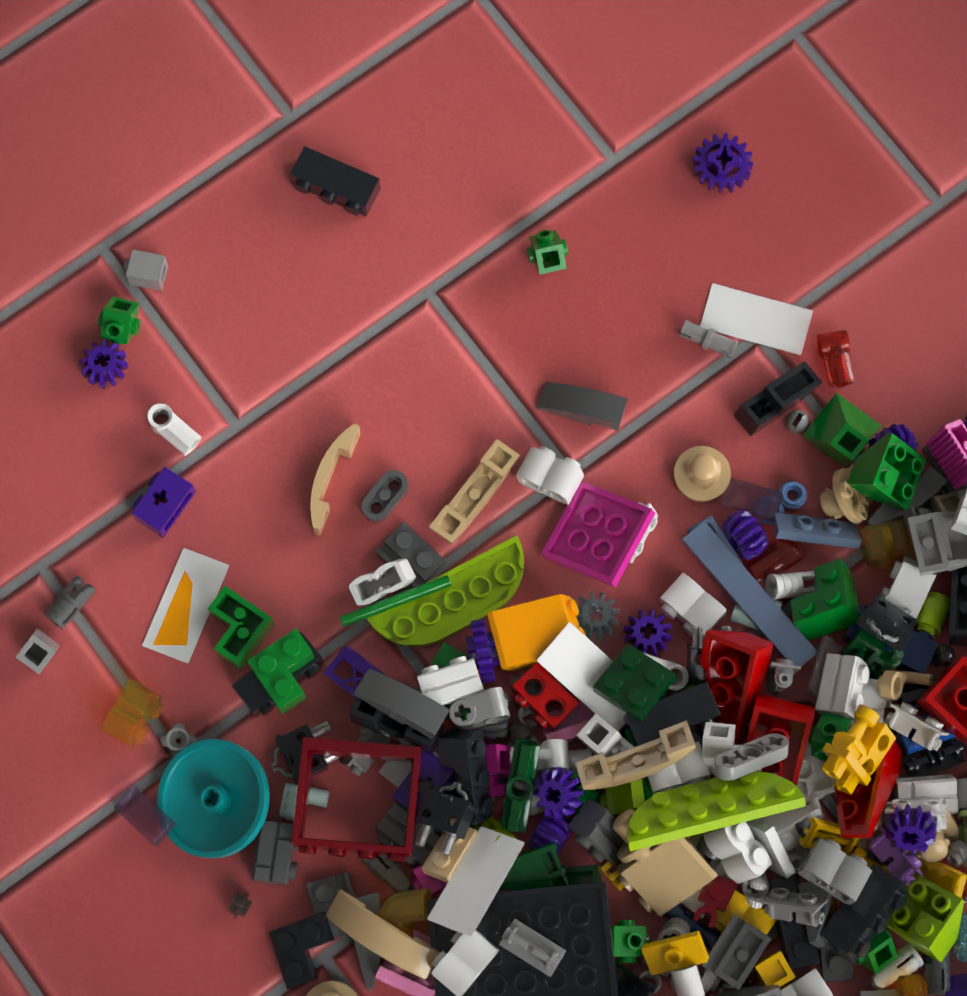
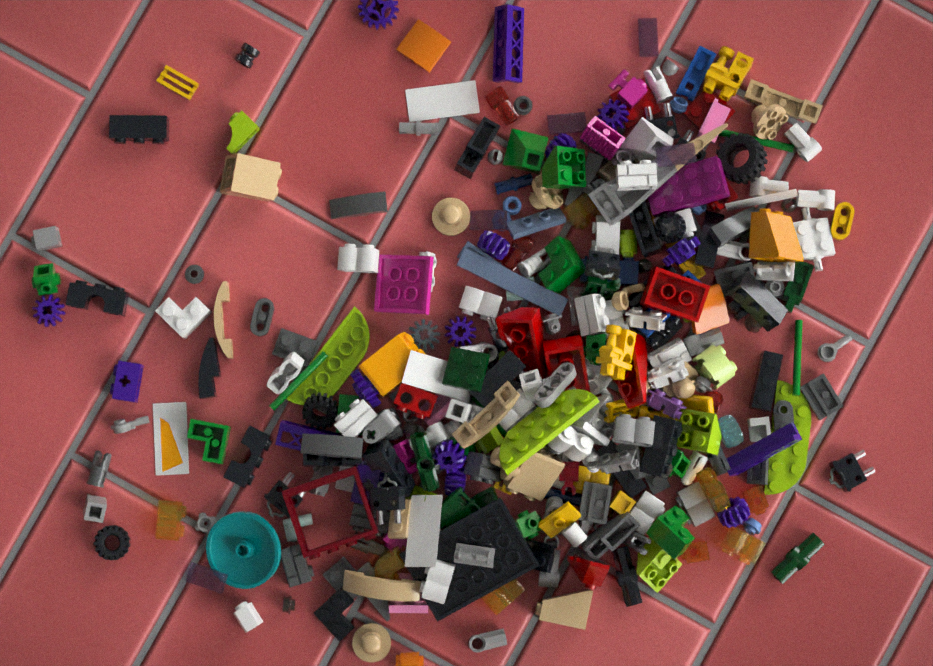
camera: 25 degrees left, 10 degrees up
white piece [147,403,201,456] -> none
green brick [247,628,315,715] -> none
tan slope [429,439,520,544] -> none
green brick [526,230,568,275] -> none
dark purple gear [885,803,937,855] -> none
none -> black arch [65,280,129,317]
none -> black tyre [94,525,131,560]
none -> light grey plate [111,416,150,434]
none -> white brick [155,297,212,339]
none -> yellow tile [156,65,199,101]
none -> dark grey plate [185,265,204,284]
none -> black slope [198,338,221,399]
none -> tan slope [219,153,282,201]
none -> lime arch [226,110,260,155]
none -> white brick [233,601,264,633]
none -> black wheel [234,43,260,69]
none -> black tyre [302,392,338,430]
none -> orange slope [396,19,451,73]
none -> dark purple fence [493,4,524,83]
none -> dark blue pin [494,173,533,195]
none -> dark grey plate [514,96,533,115]
none -> tile [547,112,586,135]

